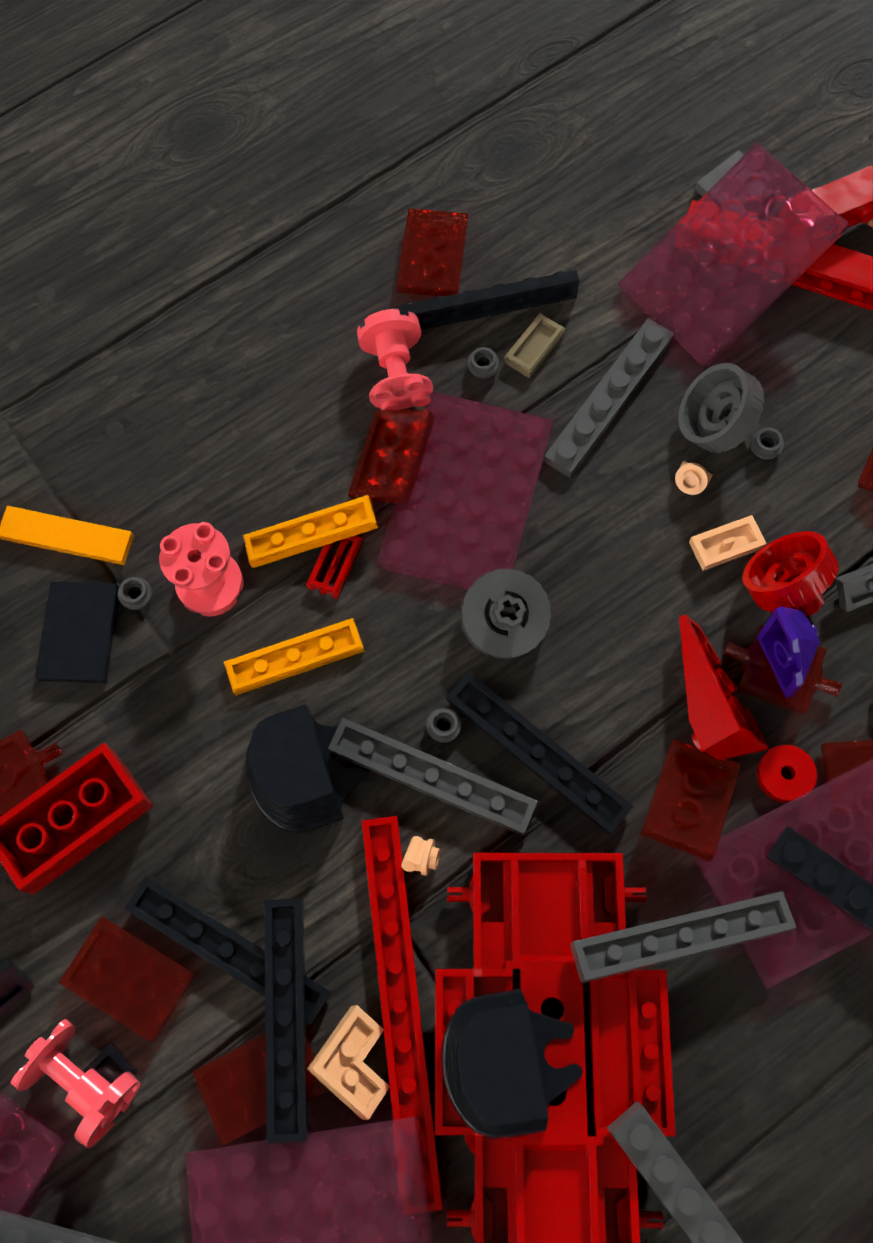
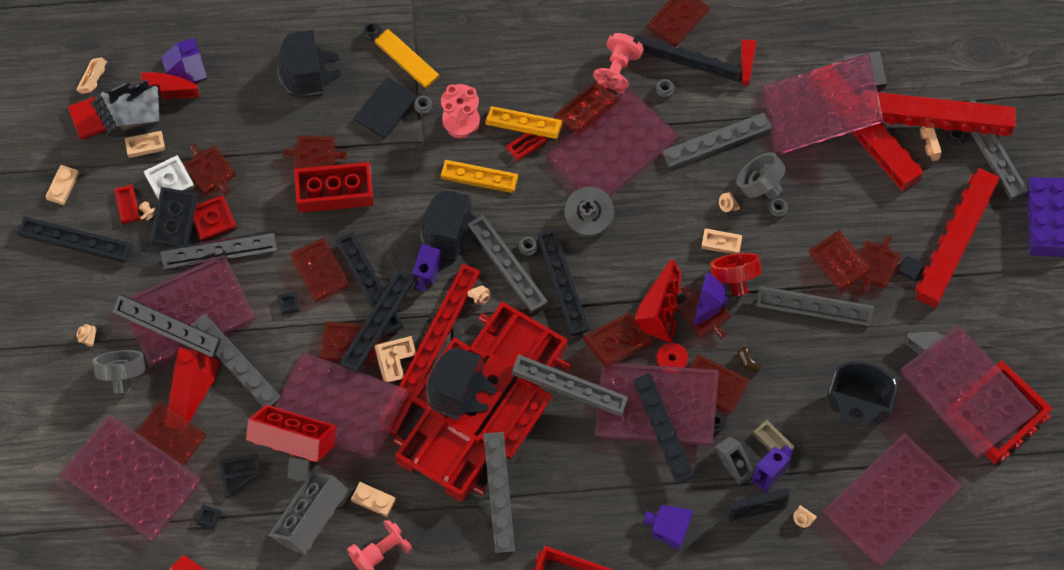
camera: 30 degrees right, 5 degrees down
coral piece [10,1019,141,1149] -> none
dark tan tile [504,313,566,379] -> none
none -> dark purple torso [412,244,443,293]
none -> red piece [741,40,757,86]

